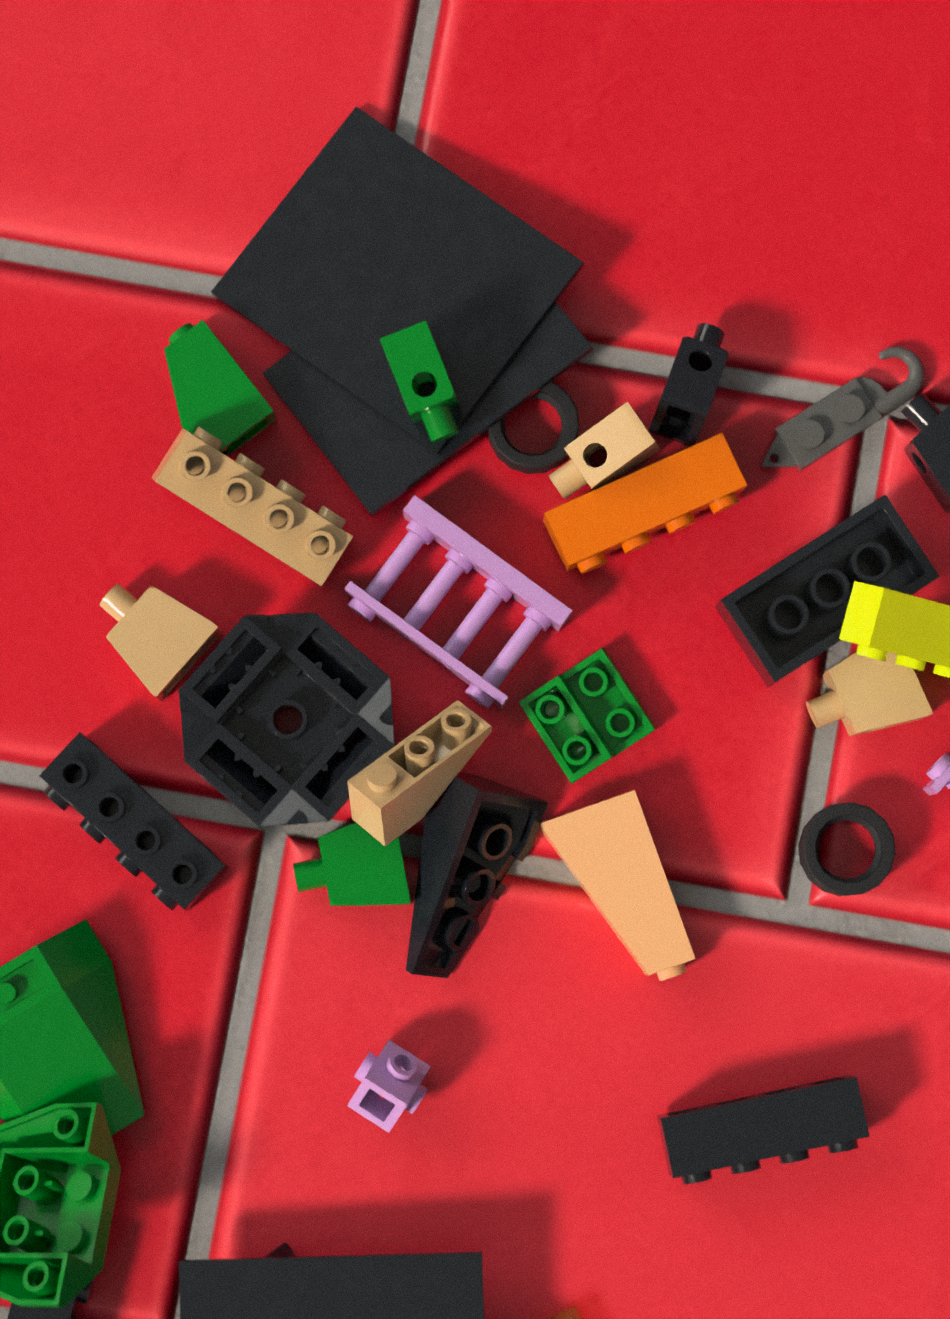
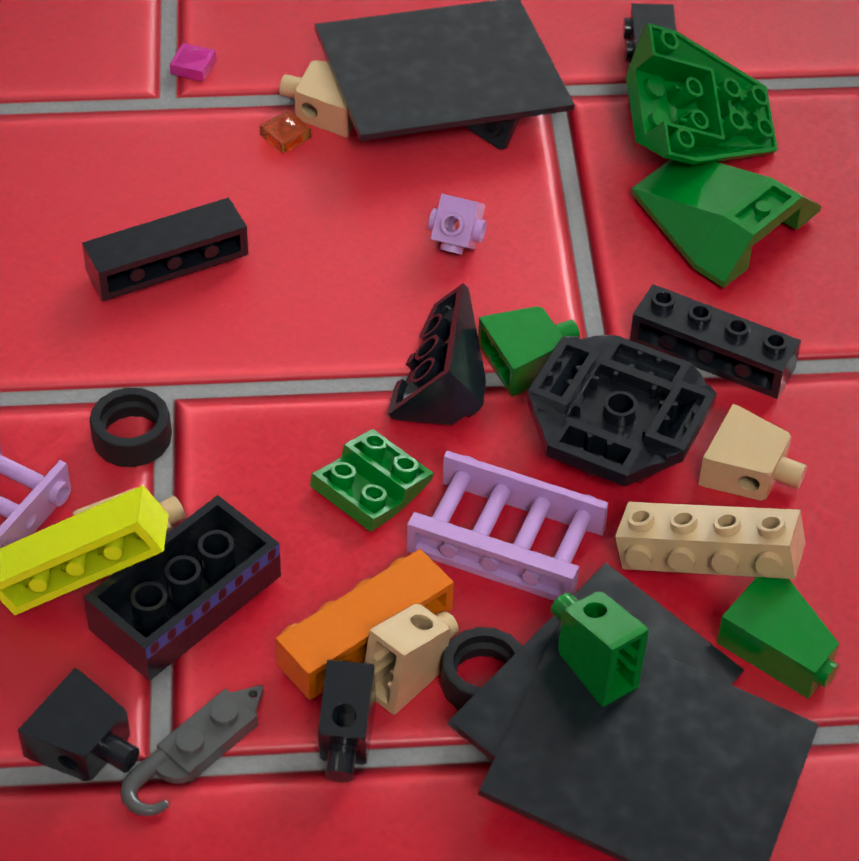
camera: 170 degrees right, 35 degrees down
tan slope [347,700,492,846] -> none
light nougat slope [540,790,695,981] -> none

